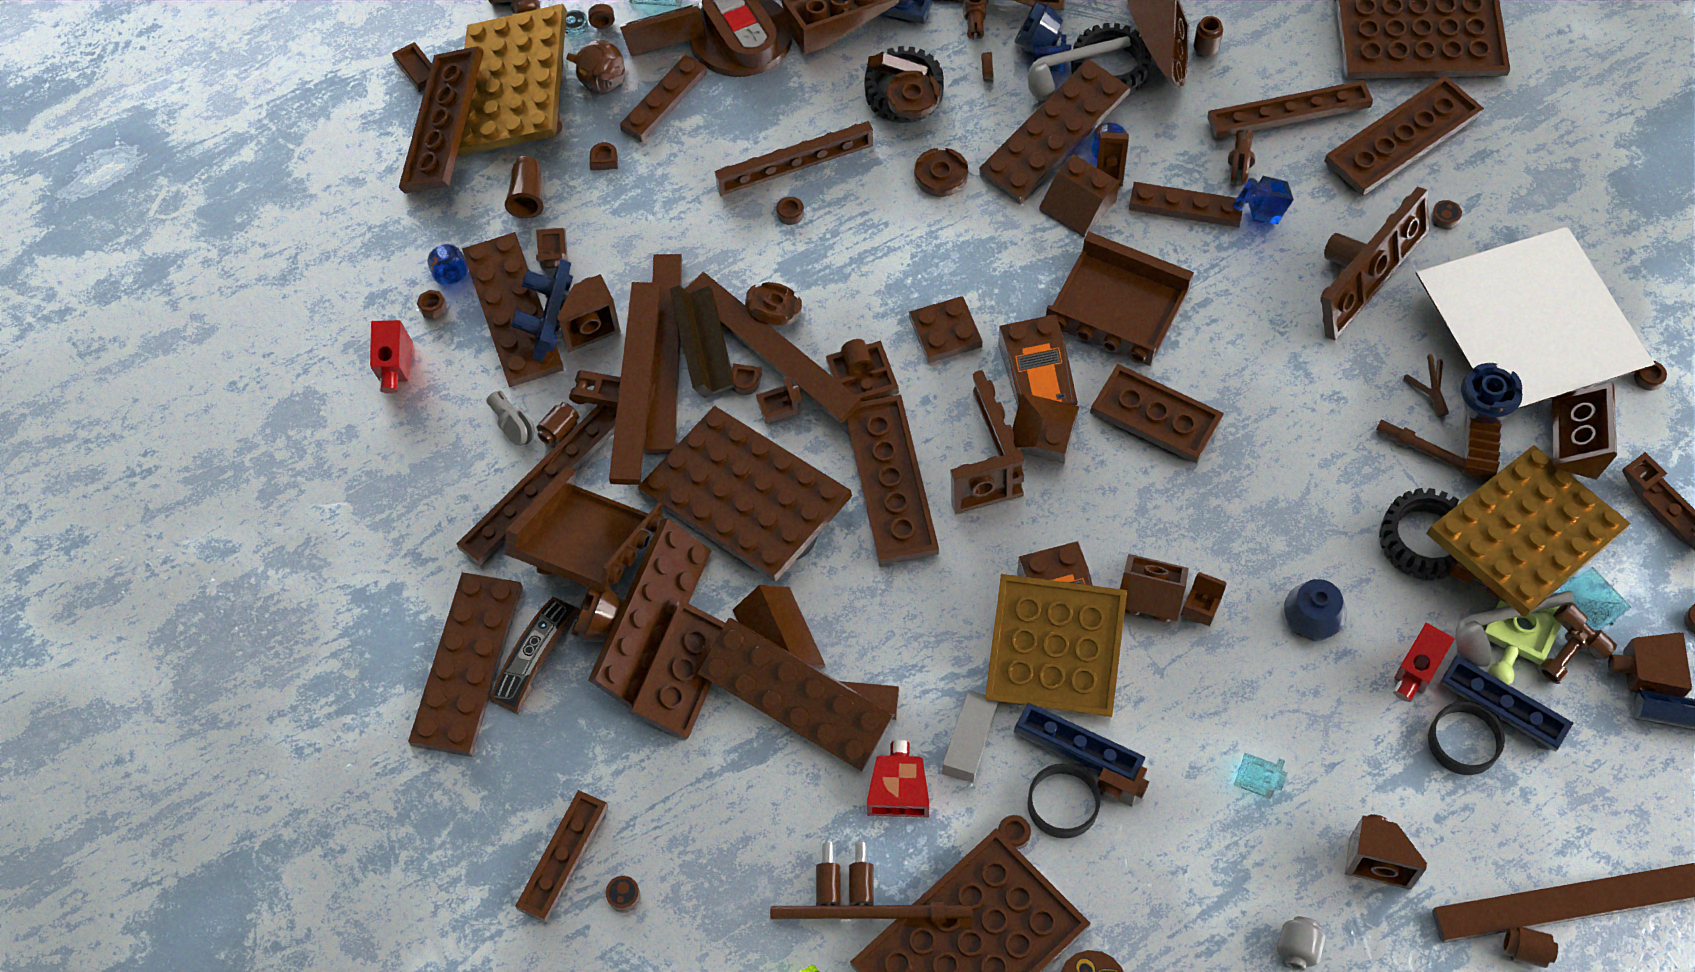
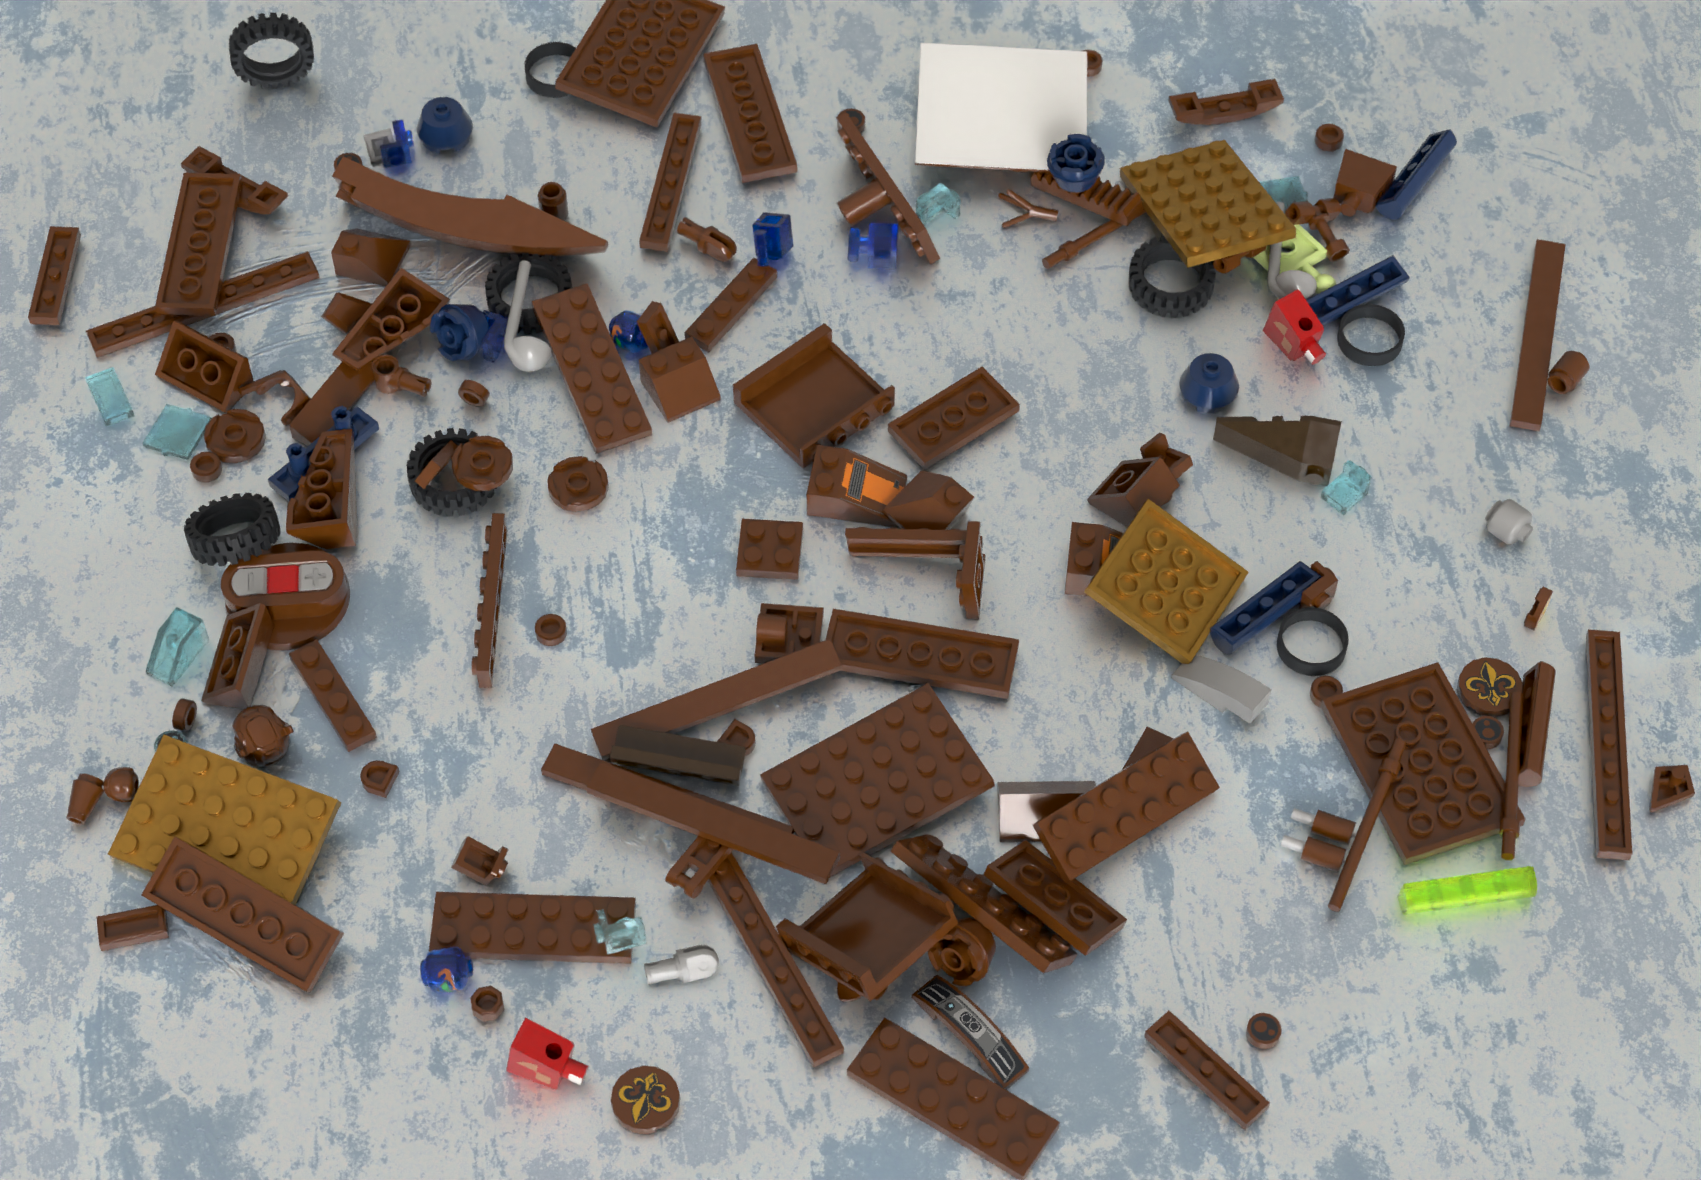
camera: 70 degrees left, 5 degrees down
reddish brown plant [504,156,544,219] -> none
dark blue plate [510,259,573,361] -> none
reddish brown brick [536,402,580,446] -> none
reddish brown slope [557,274,621,353] -> none
reddish brown tile [745,282,802,326] -> none
reddish brown bracket [756,376,802,424] -> none
red torso [867,740,930,818] -> none
reddish brown slope [1344,814,1427,890] -> none
reddish brown slope [1552,382,1617,480] -> none
none -> clear light blue bracket [593,909,647,955]
none -> reddish brown tile [611,1066,680,1134]
none -> clear blue brick [847,223,898,270]
none -> clear light blue bracket [916,183,961,226]
none -> dark brown wedge [1213,416,1342,486]

